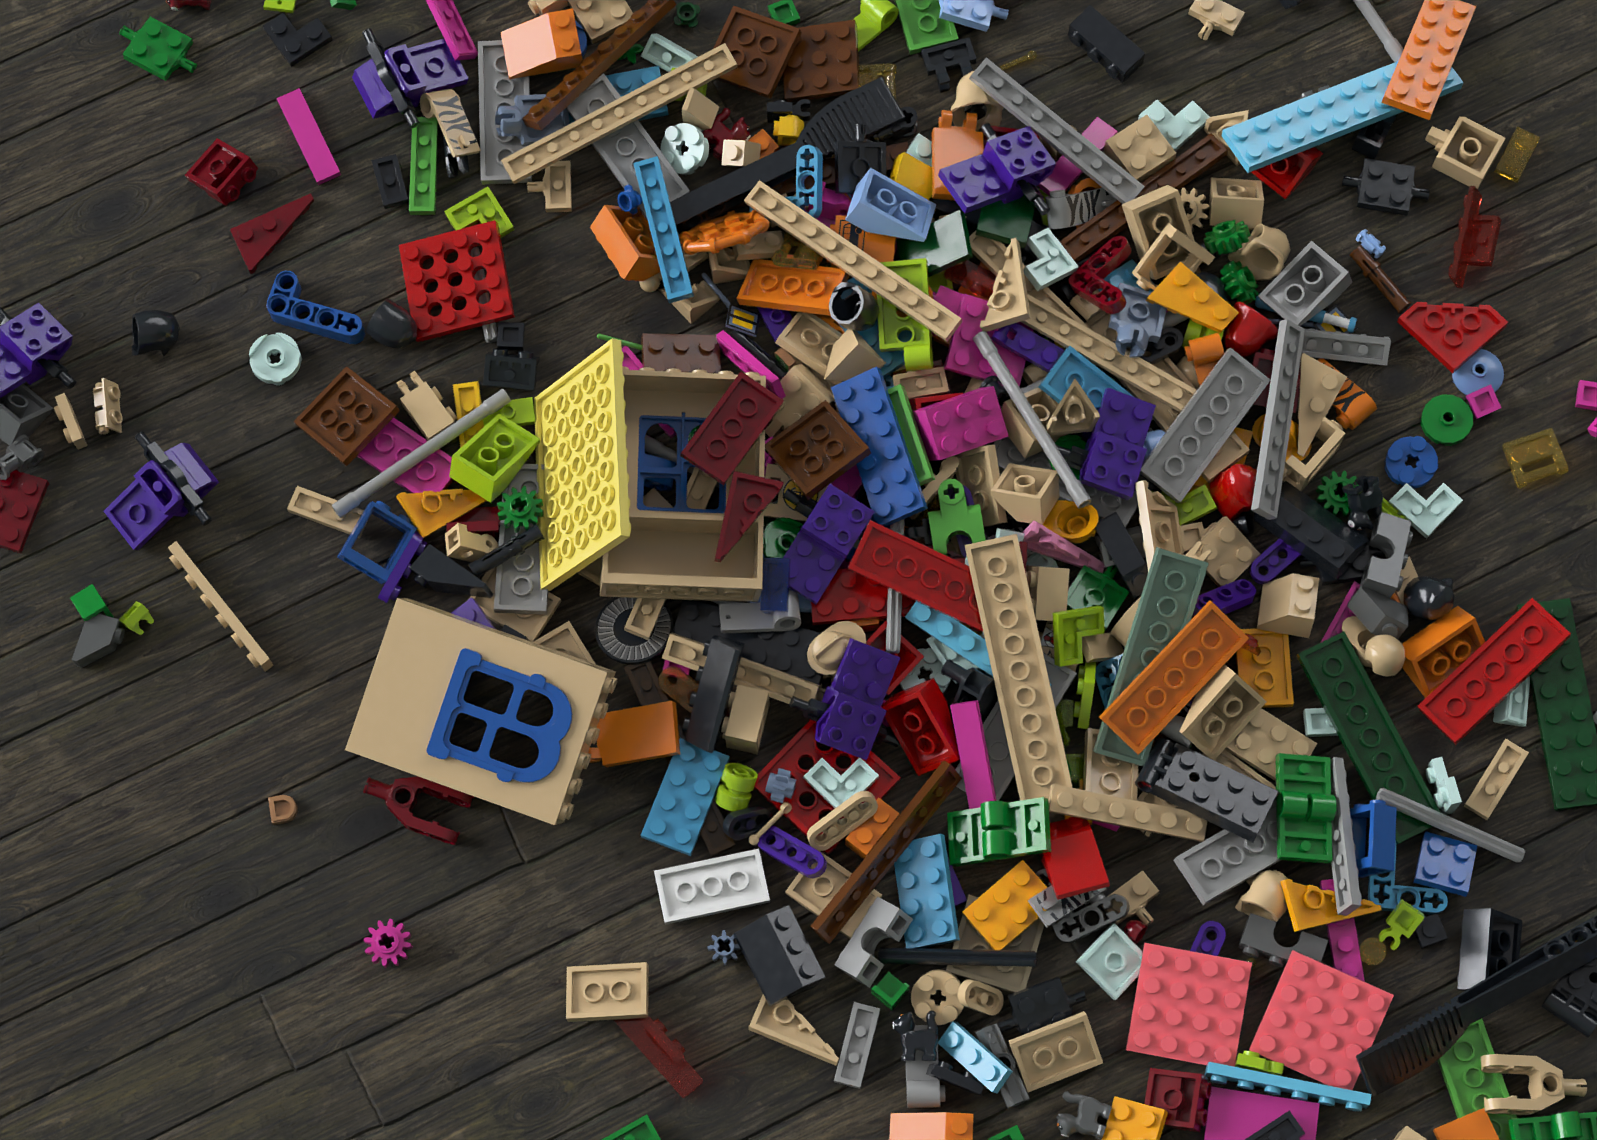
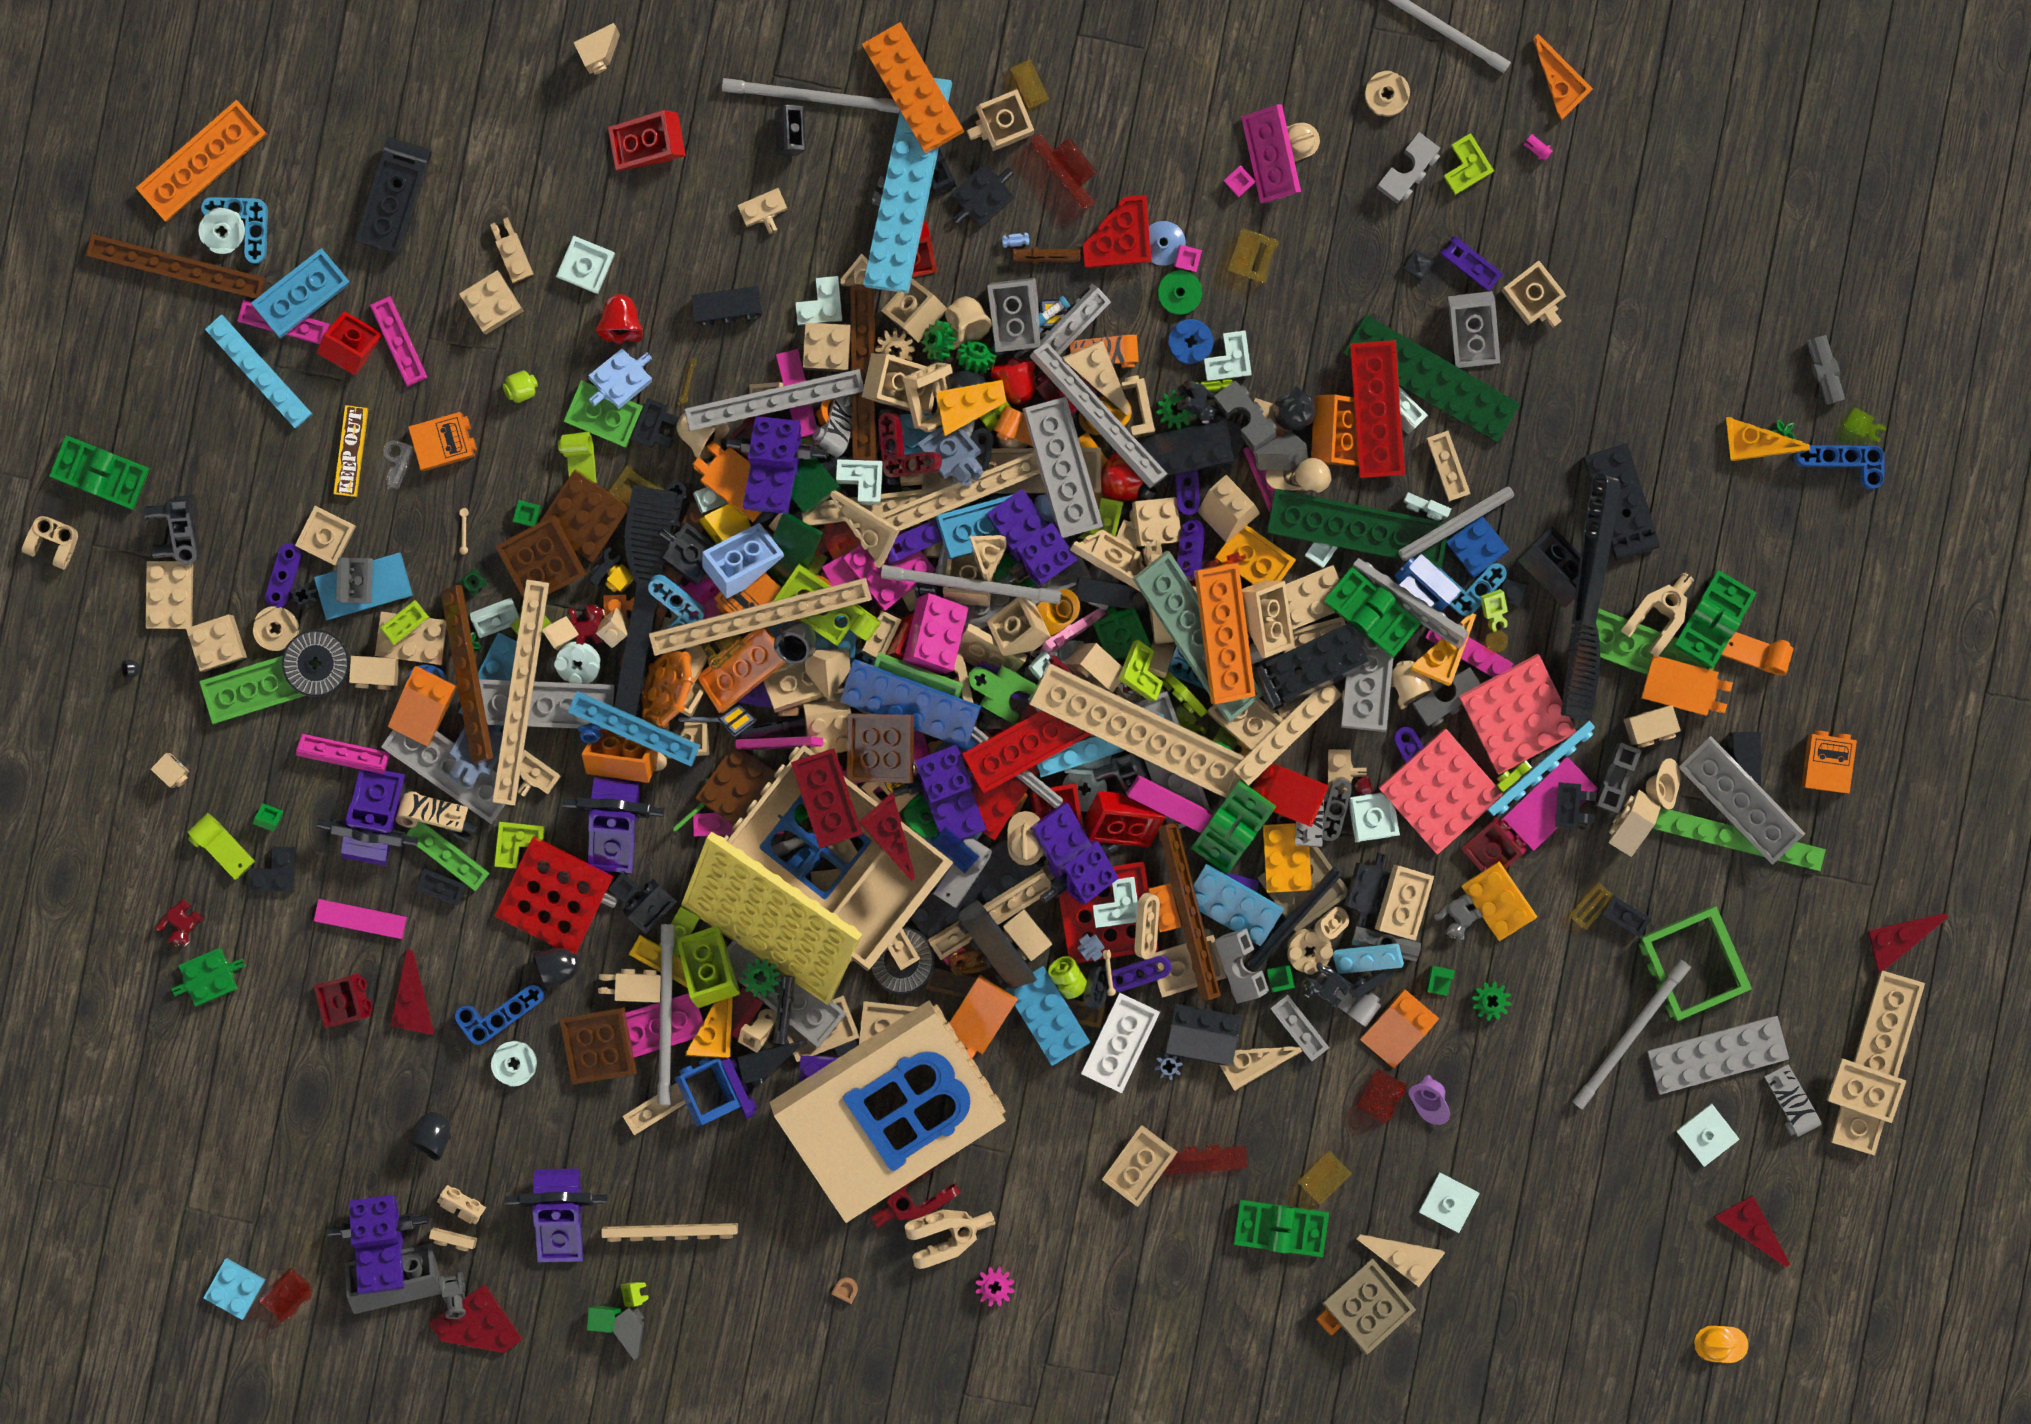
camera: 55 degrees left, 15 degrees up
none -> dark purple piece [562,776,664,873]
none -> tan piece [905,1210,995,1269]

